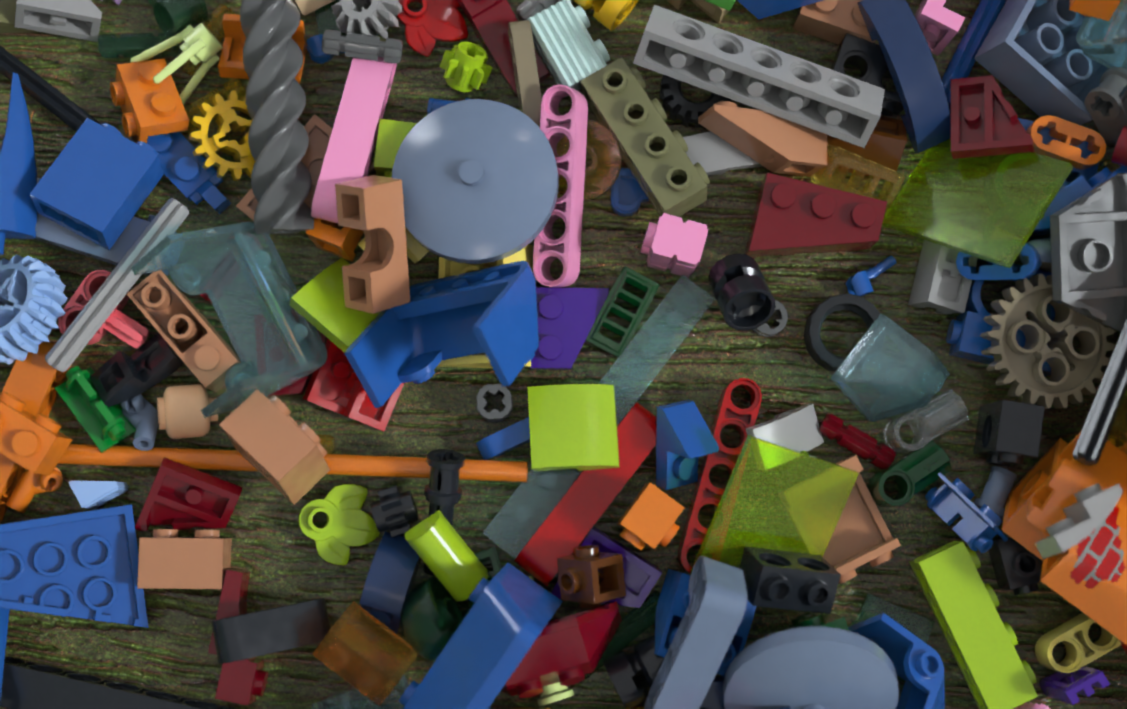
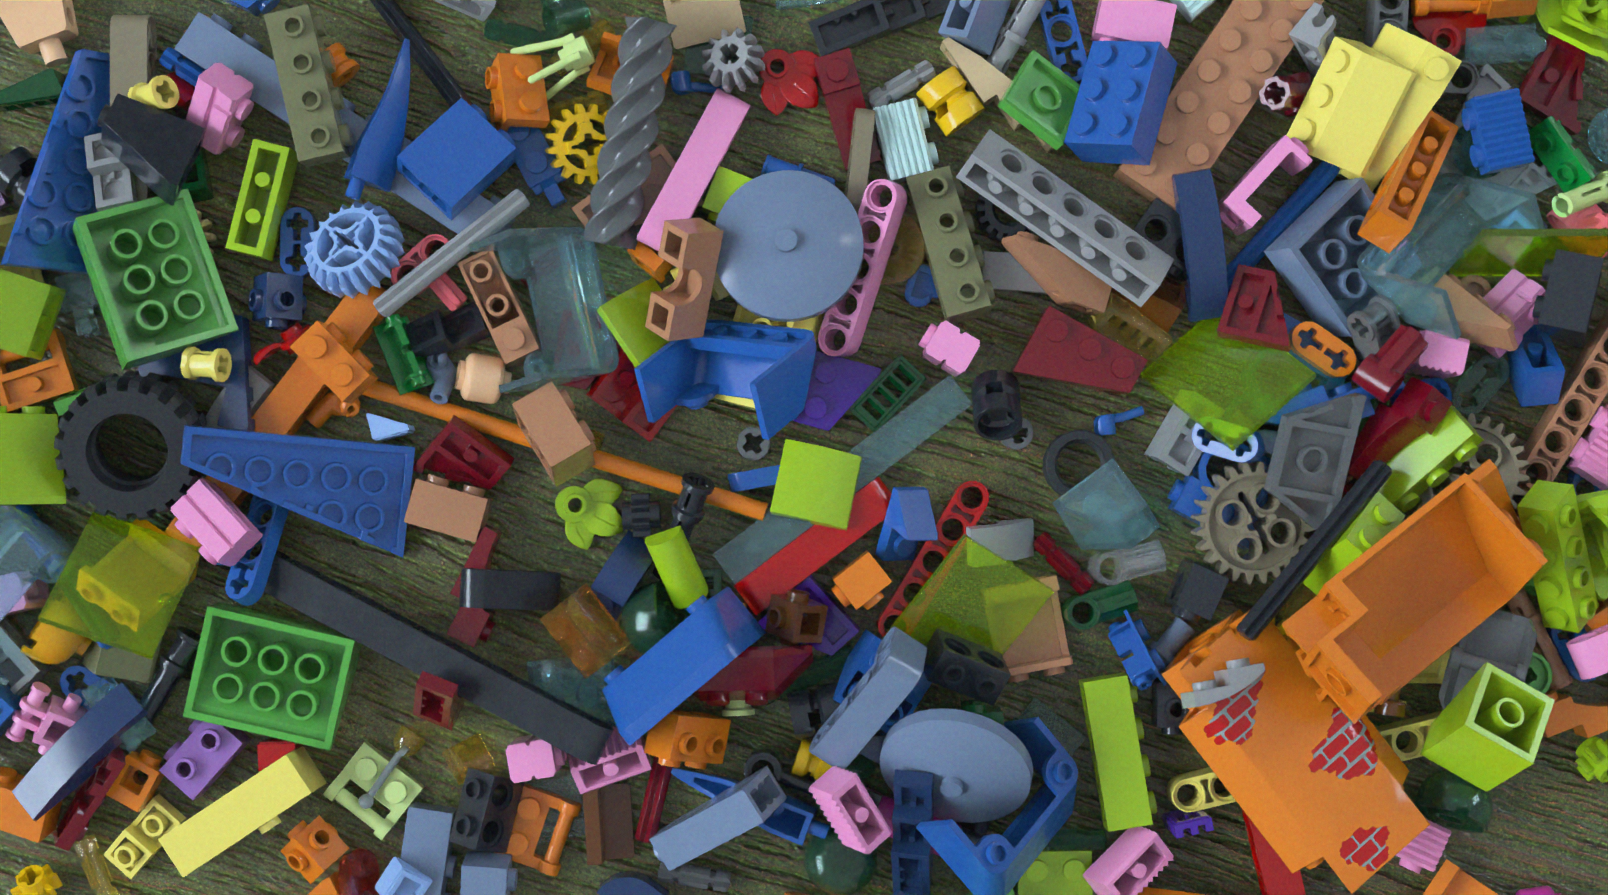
camera: 20 degrees right, 5 degrees up
dark grey axle [322,29,403,64] -> none
lime gear [439,42,493,92] -> none

